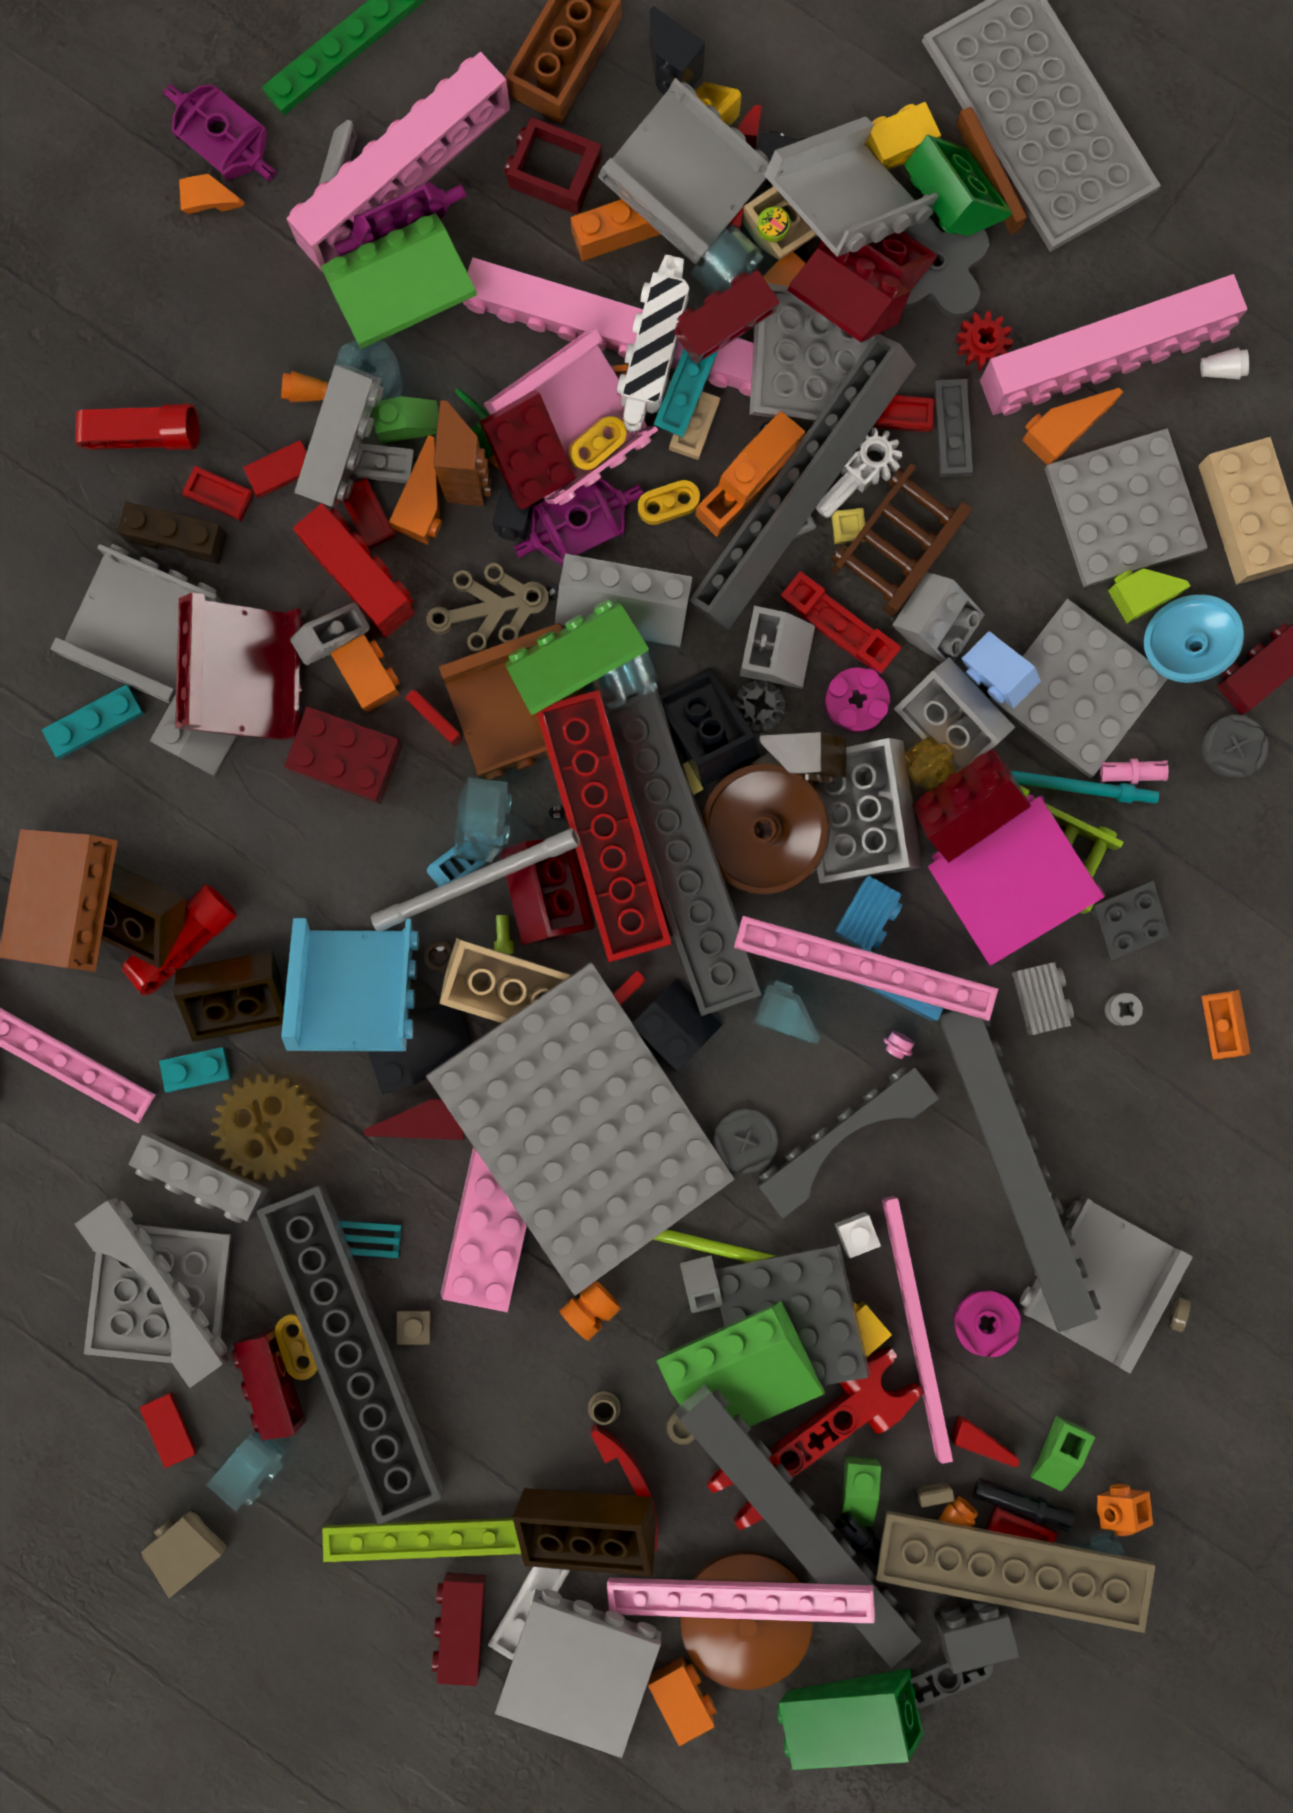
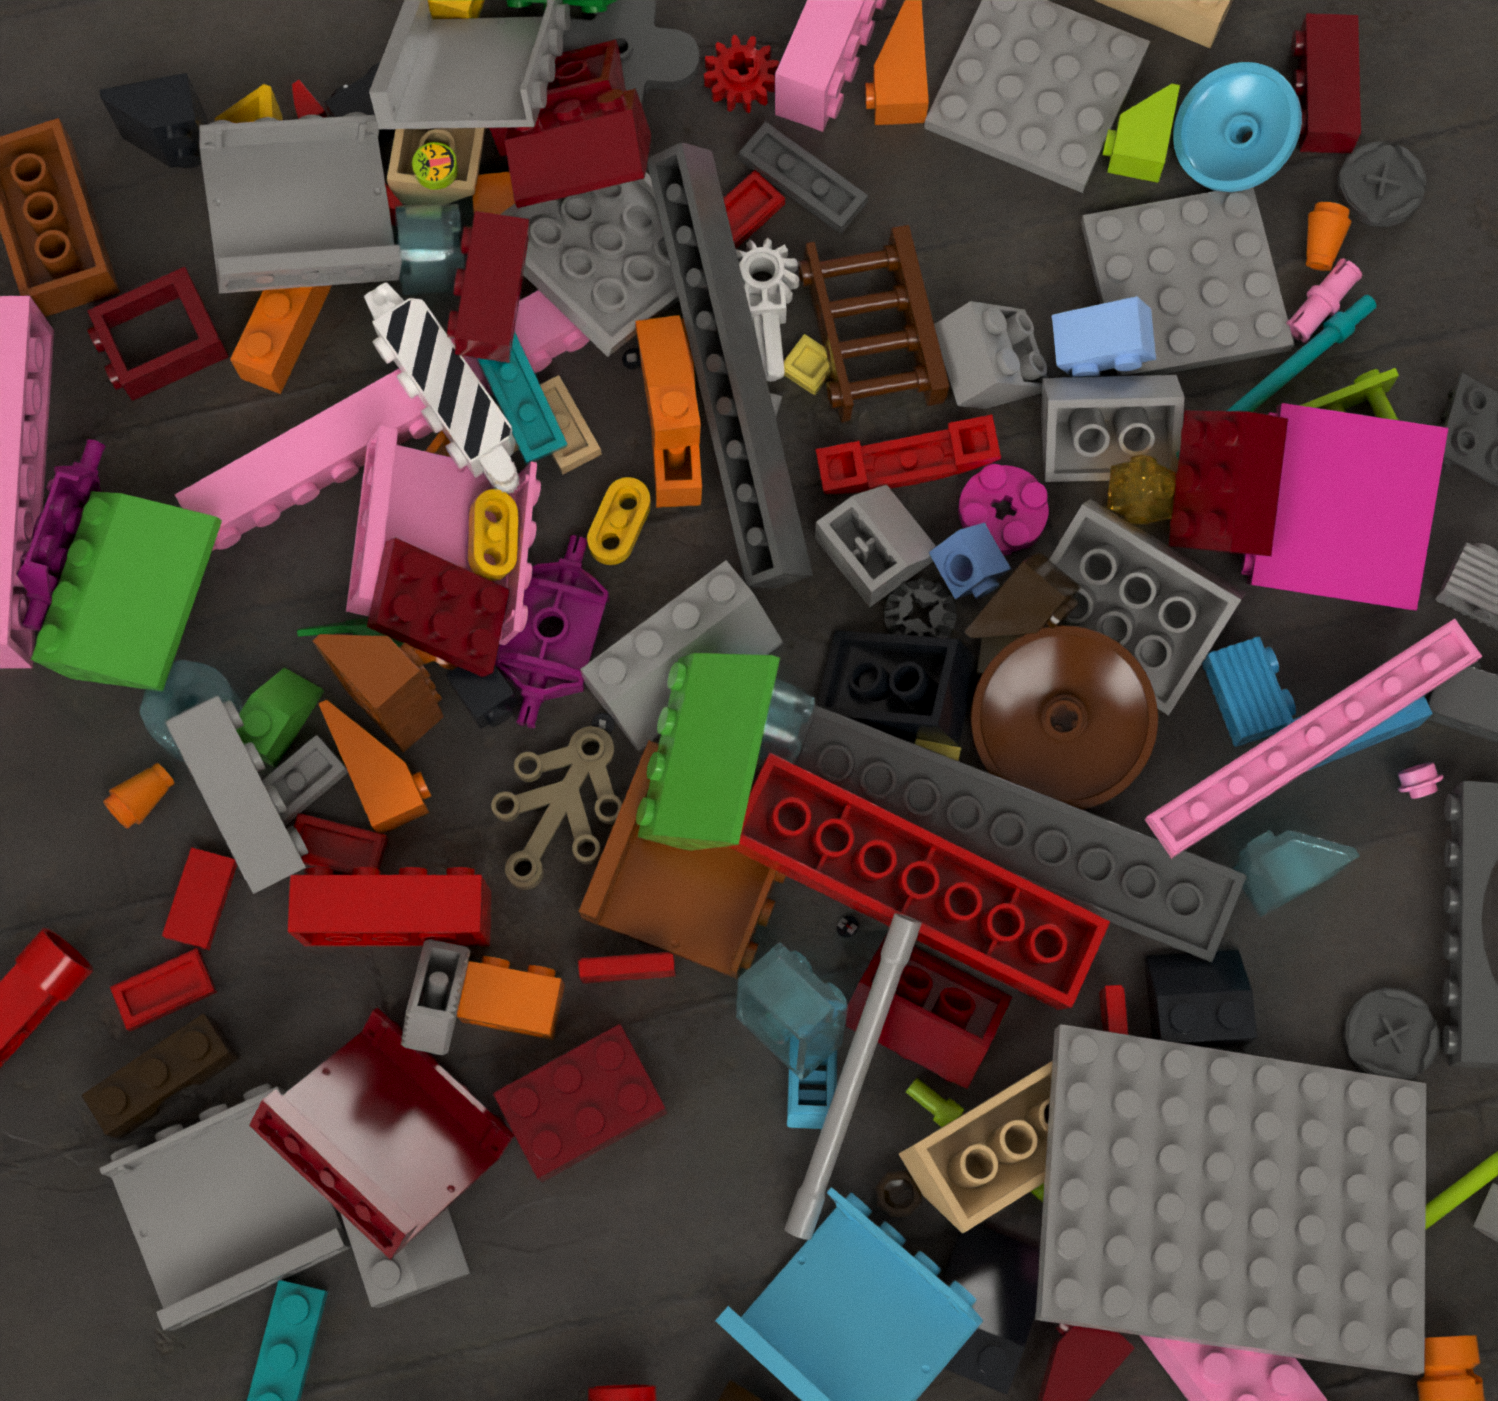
camera: 45 degrees left, 10 degrees down
none -> medium blue brick [928,522,1011,599]
none -> orange cone [1306,202,1352,271]

